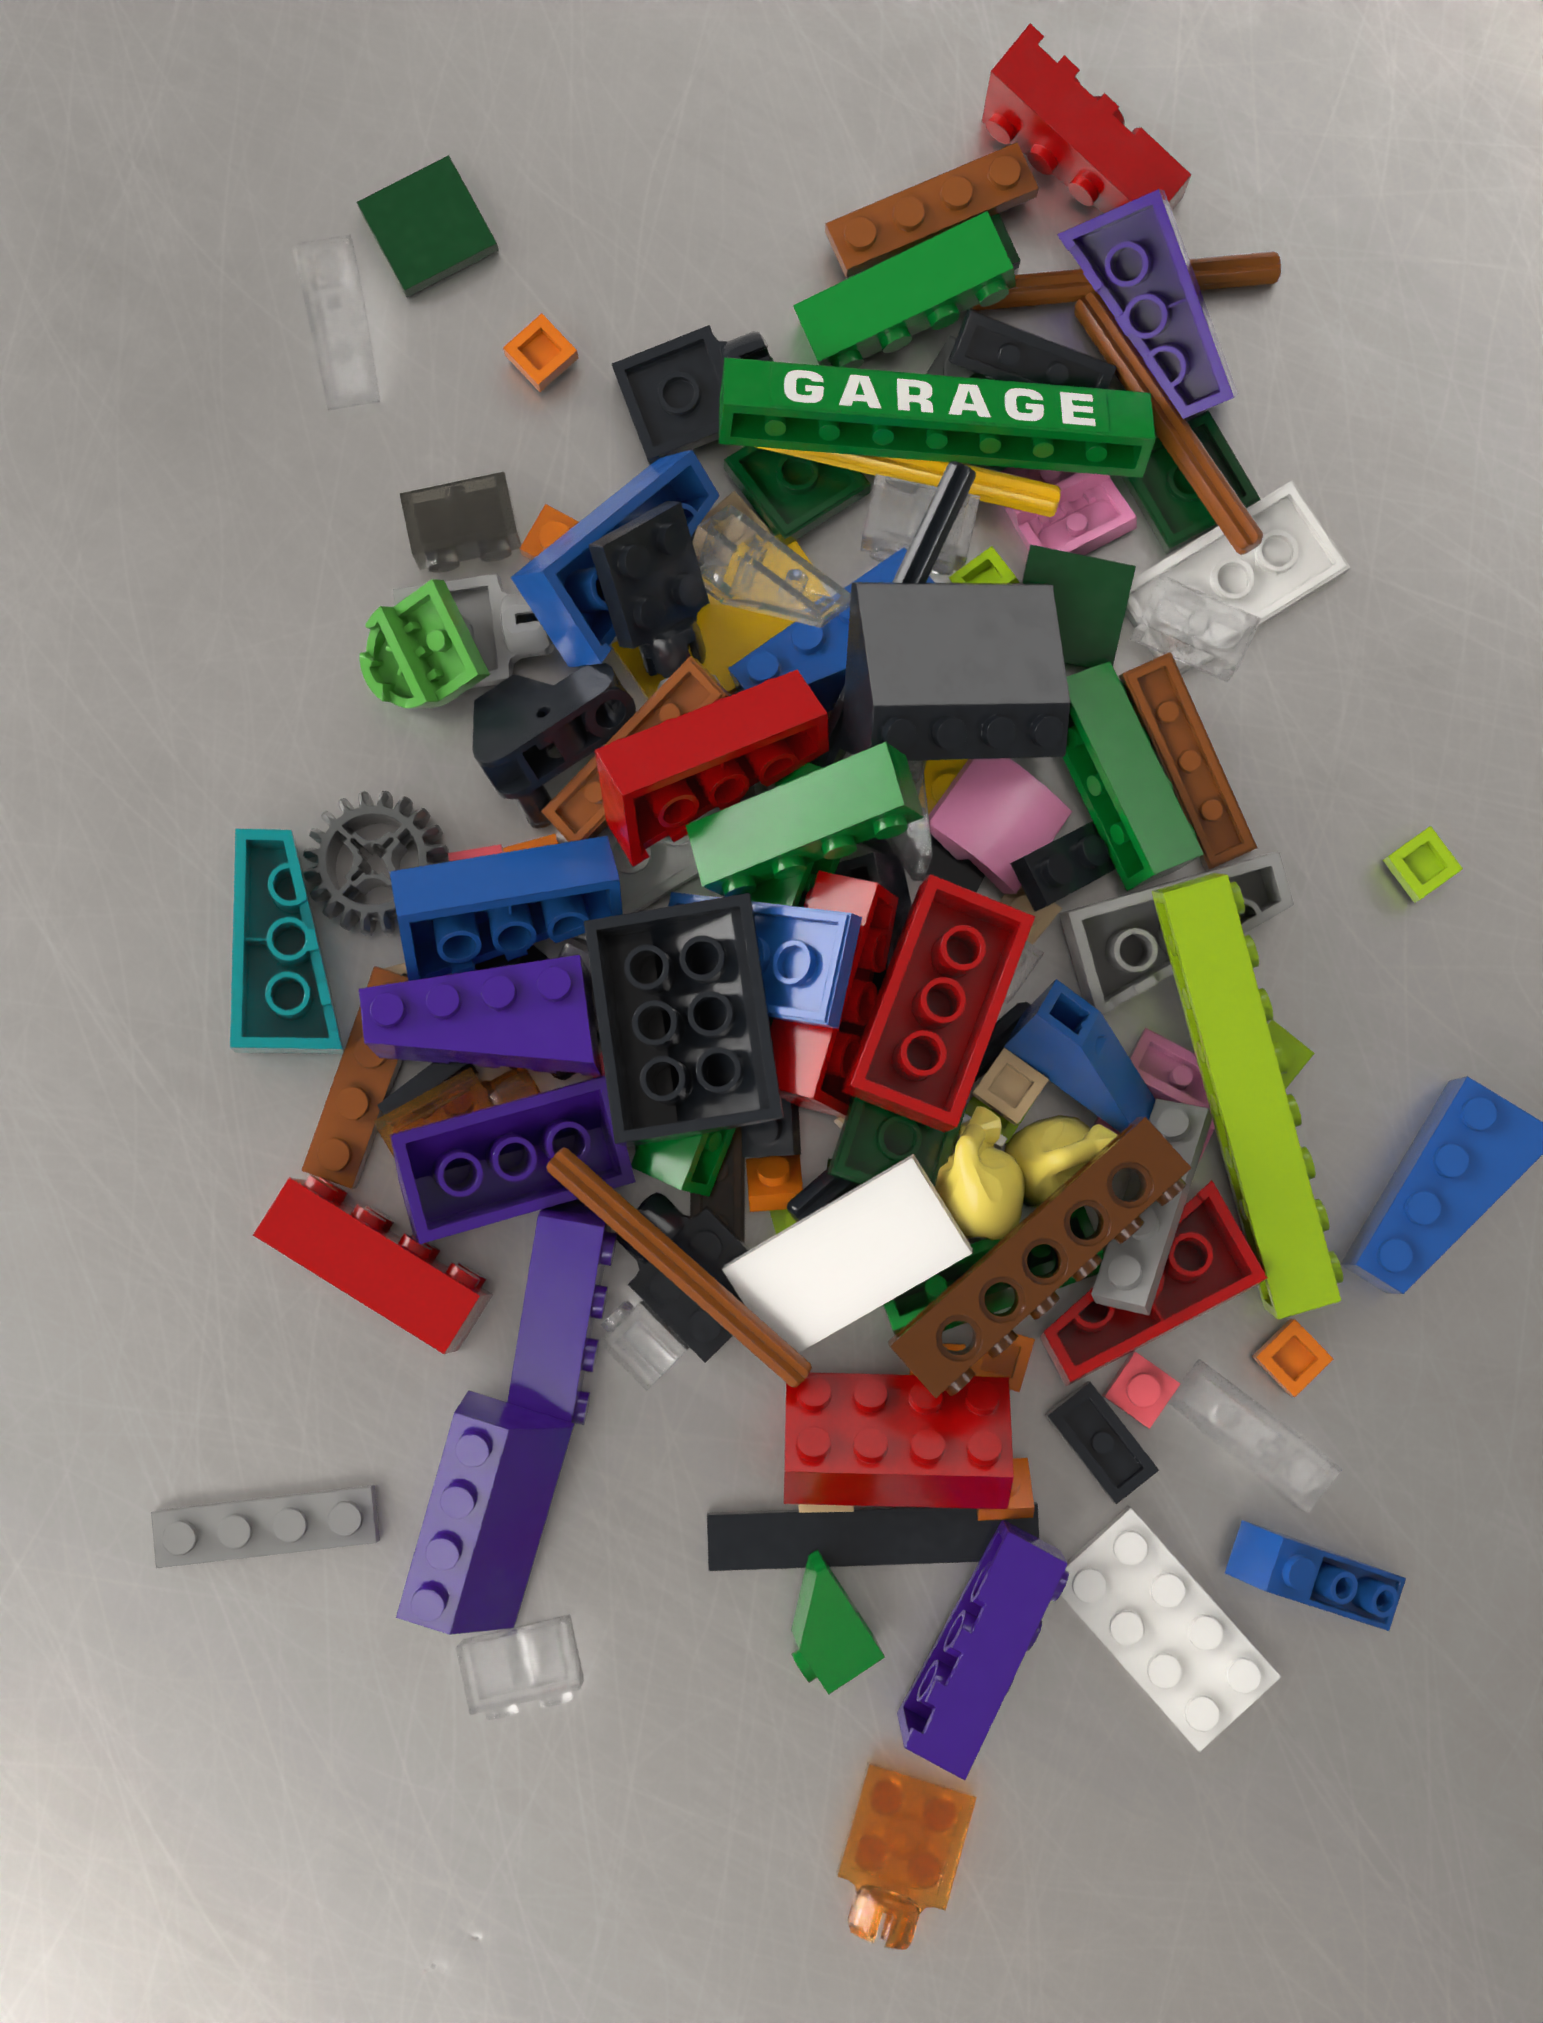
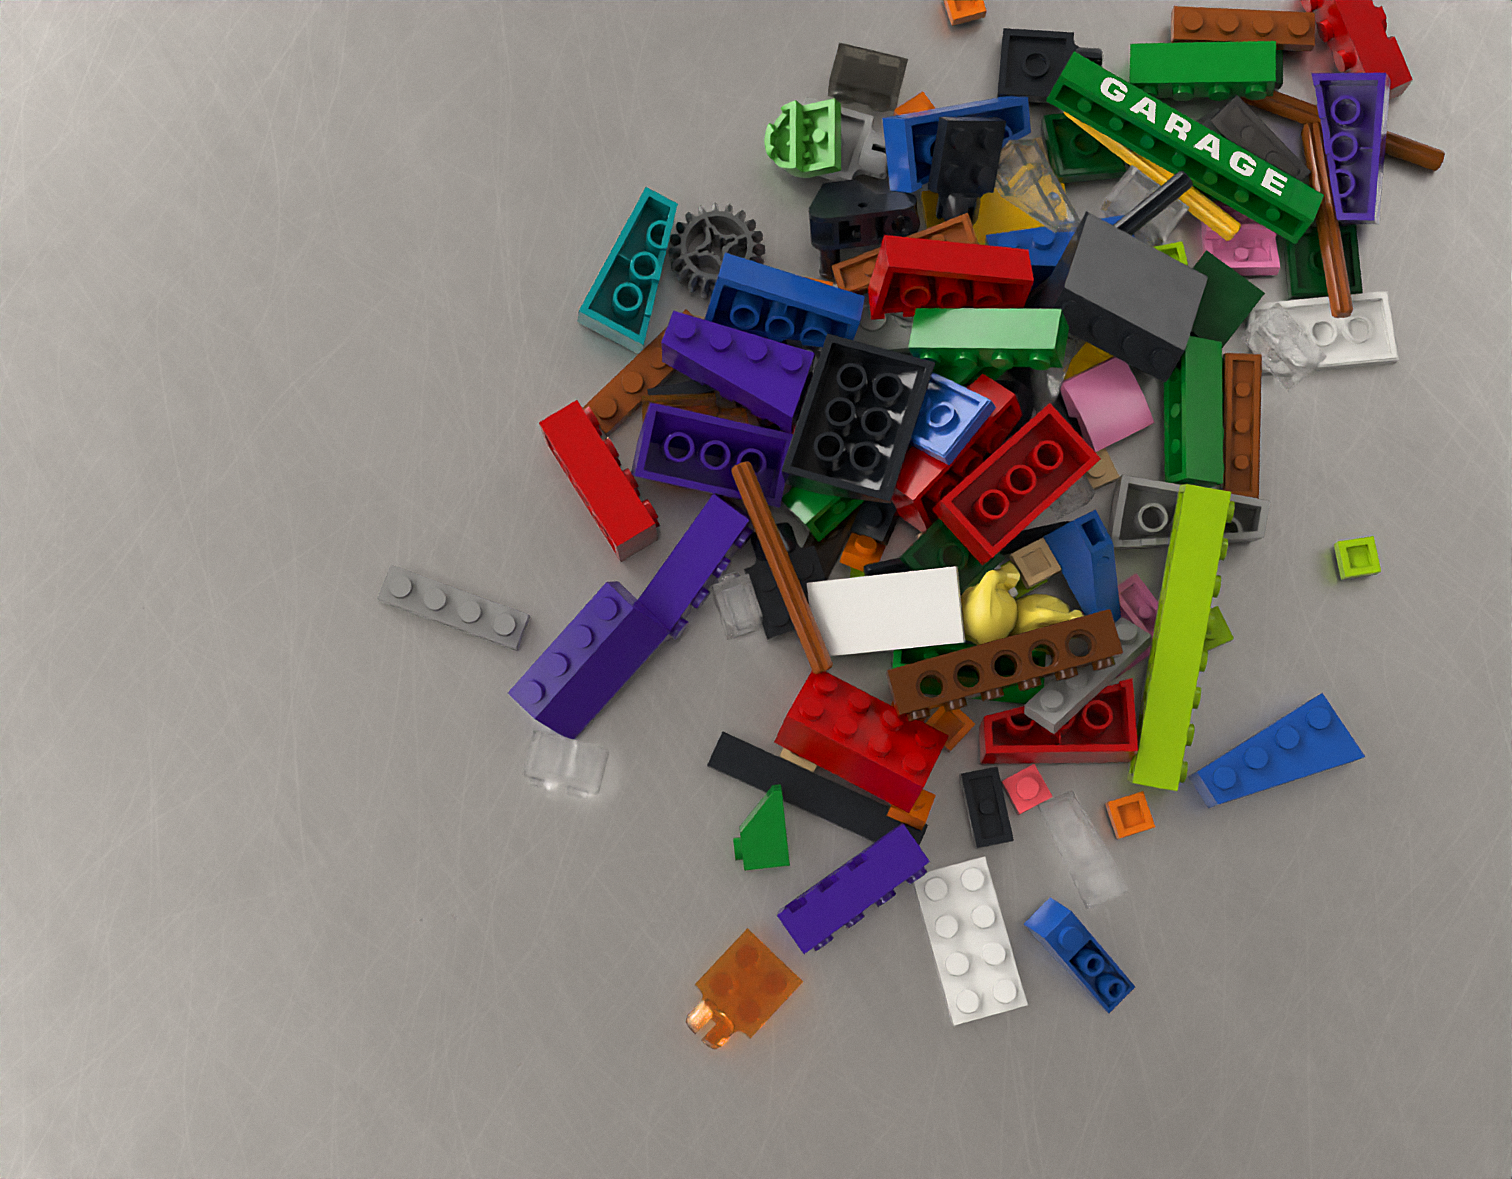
camera: 25 degrees right, 5 degrees down
black plate [1010,821,1116,912] -> none

